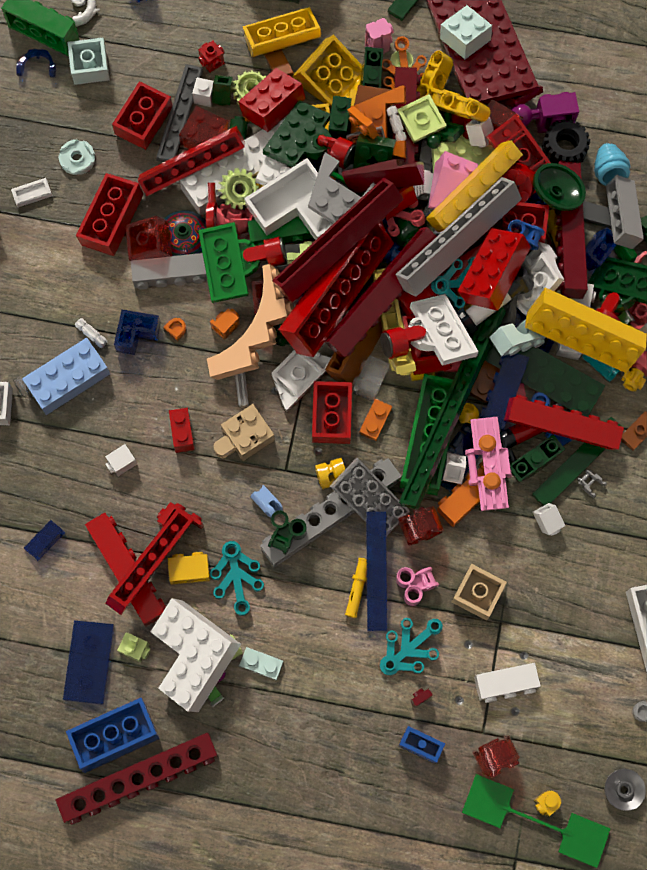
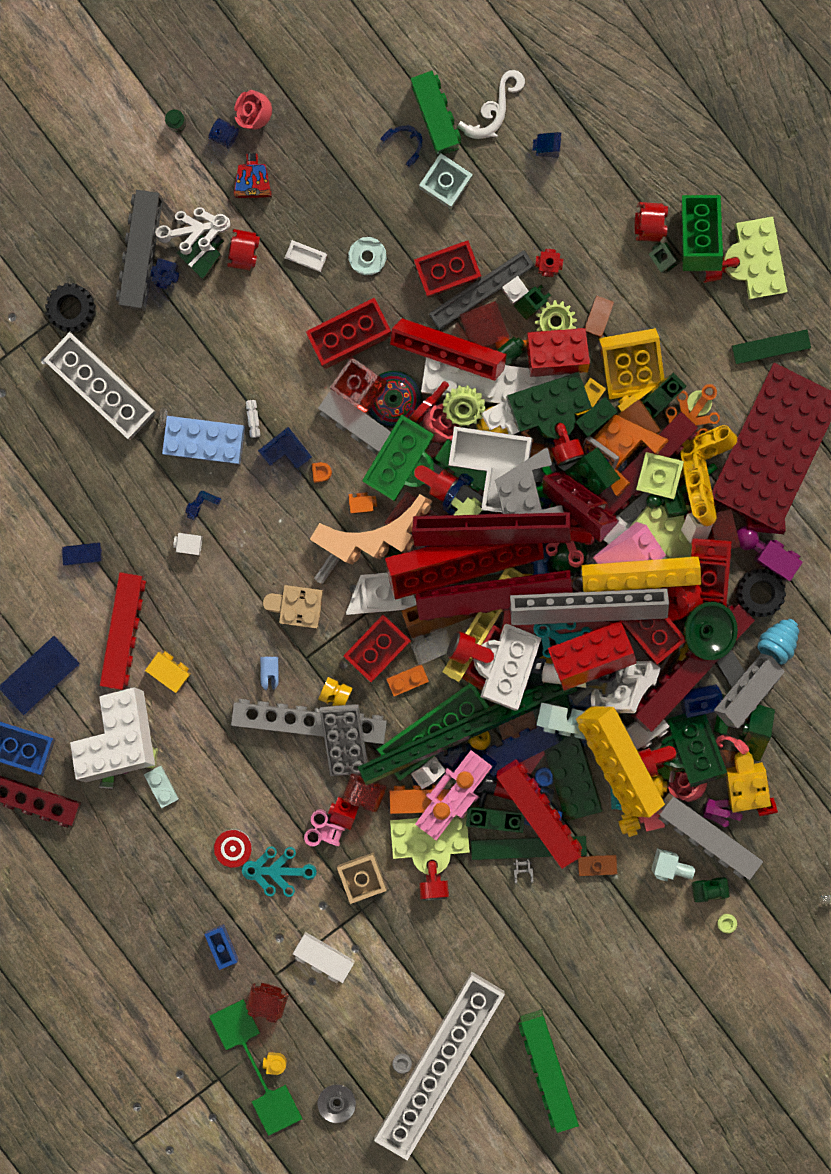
camera: 40 degrees right, 15 degrees up
red brick [105,508,194,615] -> none
yellowish green brick [117,632,151,662] -> none
red bracket [157,502,204,529] -> none
red brick [169,407,195,453] -> none
teal plant [210,541,264,616] -> none
yellow brick [243,7,321,57] -> none
dark green piece [268,510,307,555] -> none
yellow pin [345,558,371,618] -> none
orange plate [347,106,379,139] -> none
bright pink brick [365,18,394,53] -> none
clear blue tile [366,512,387,631] -> none
white axle [386,106,406,141] -> none
dark red plate [411,688,433,708] -> none
light aqua brick [440,5,492,59] -> none
blue piece [507,219,545,250] -> none
white brick [533,503,565,535] -> none
none -> clear blue plate [185,491,221,521]
none -> red tile [214,829,252,868]
none -> red brick [328,797,359,830]
none -> yellowish green plate [390,814,470,901]
none -> clear blue piece [442,473,473,514]

